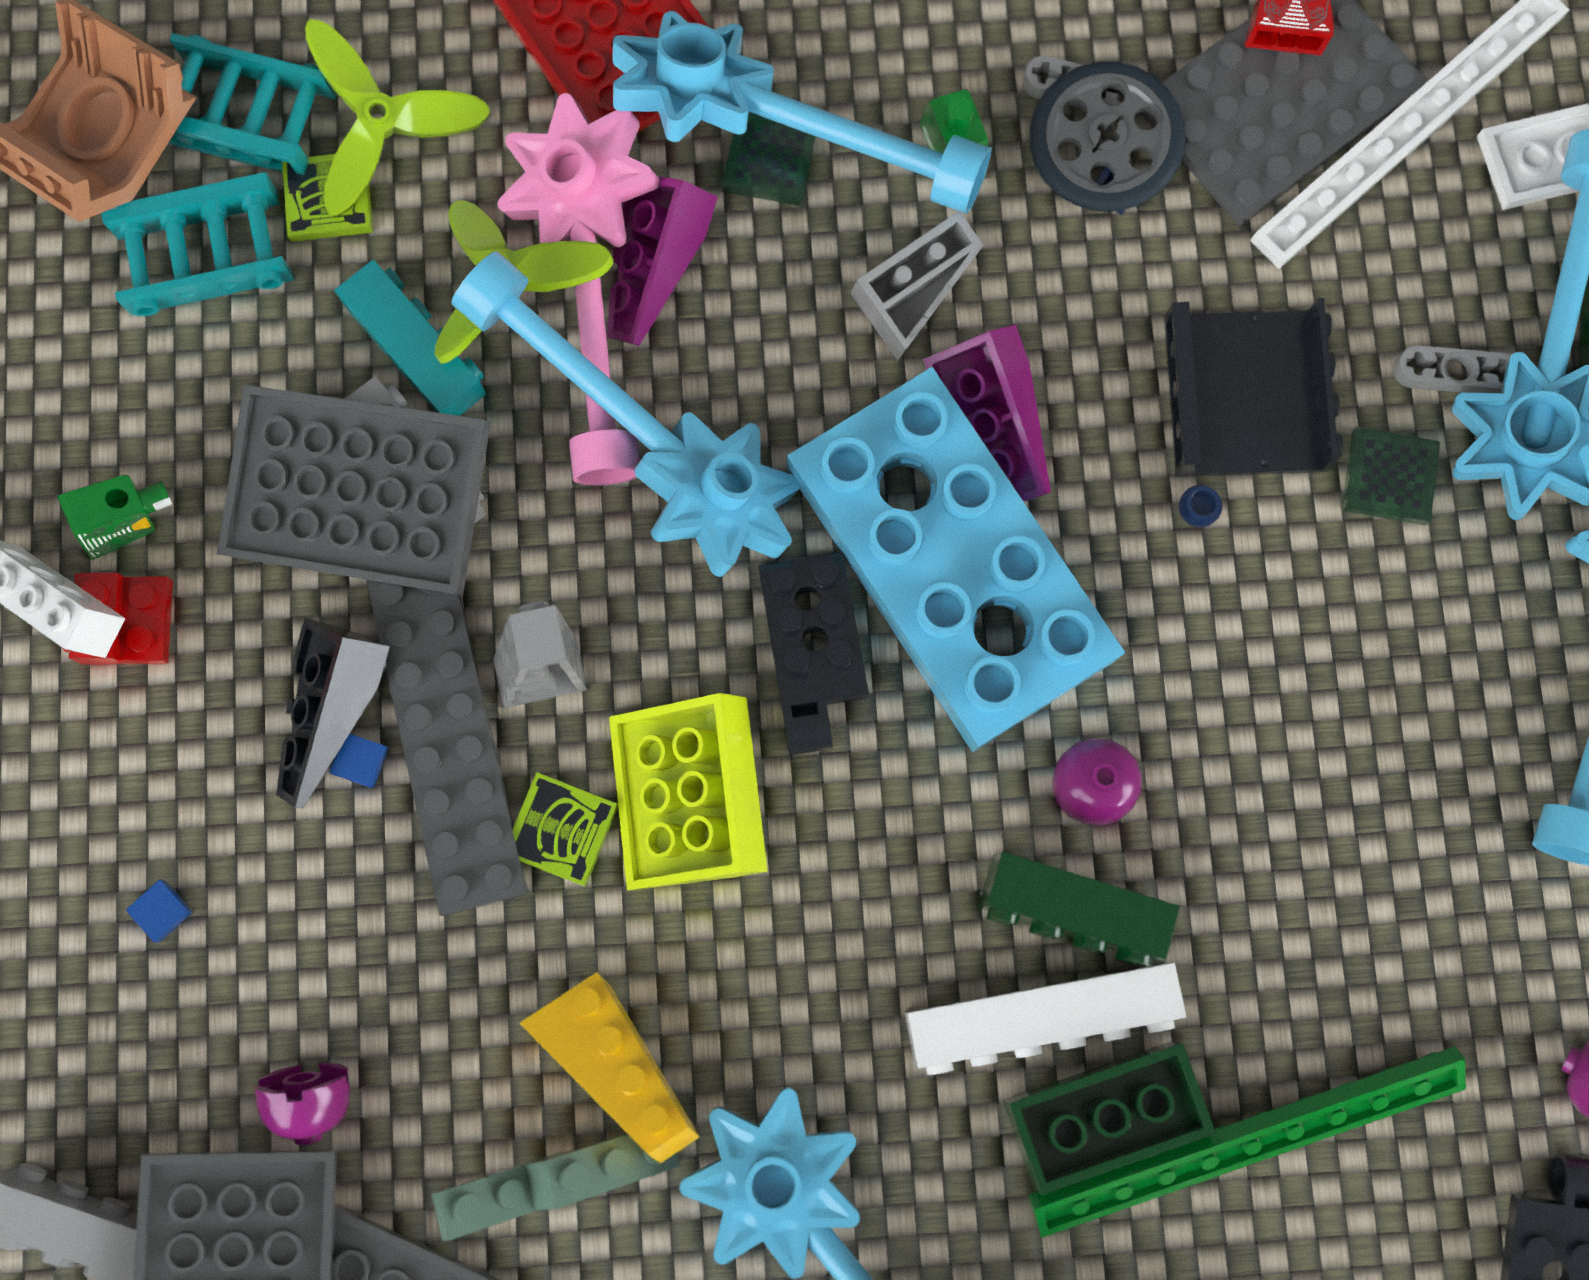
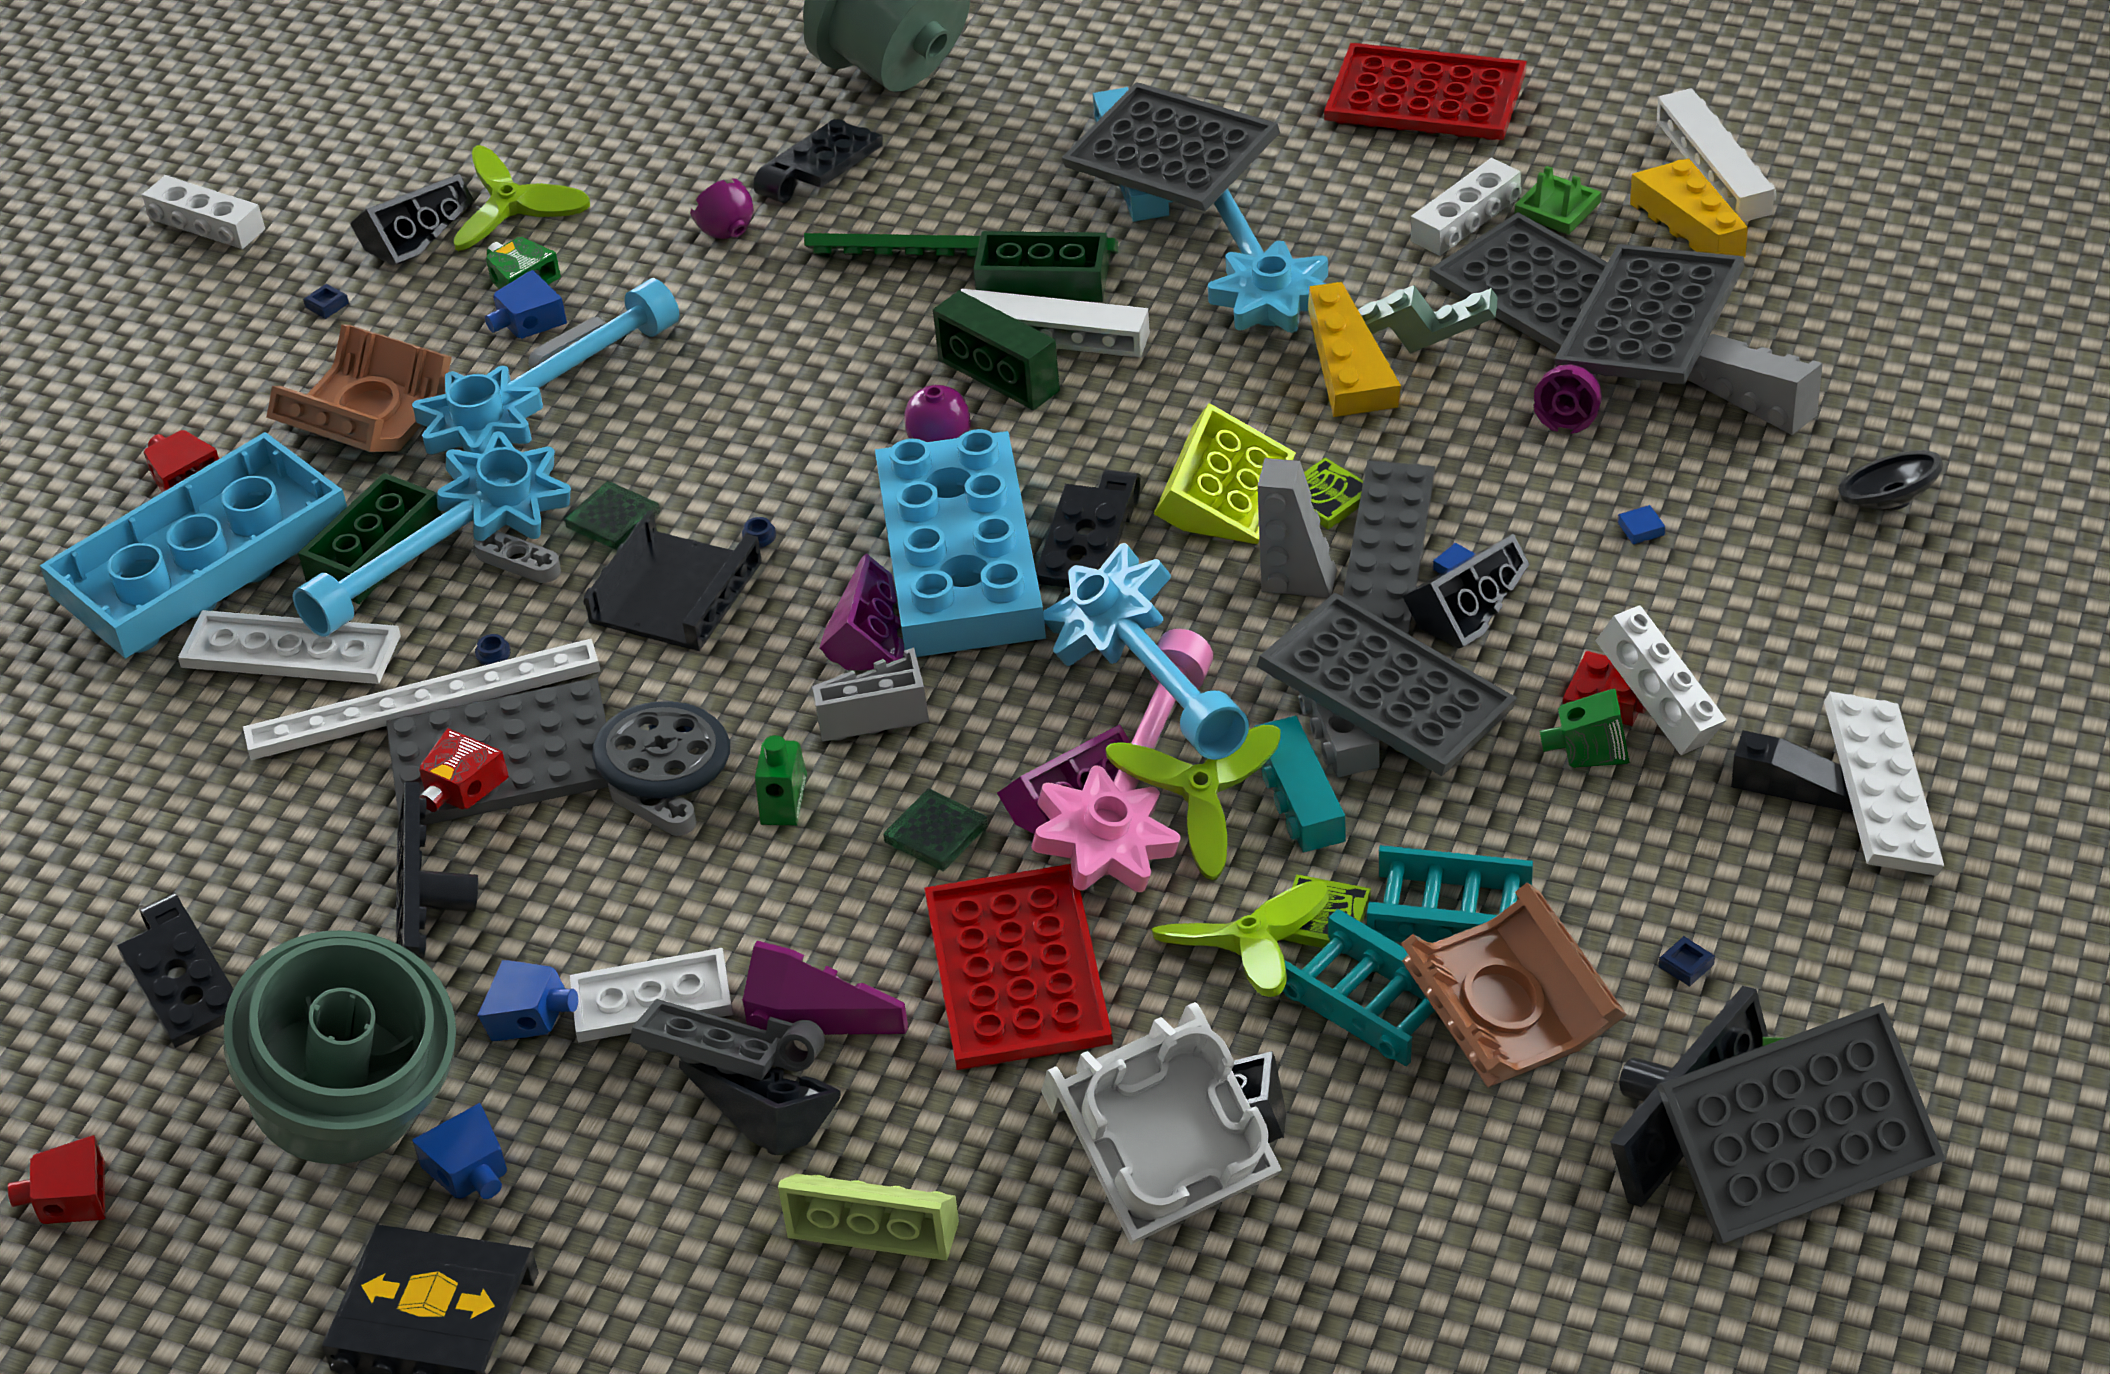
camera: 150 degrees left, 35 degrees down
medium azure piece [612,11,992,214] -> none
none -> dark blue plate [475,634,511,665]

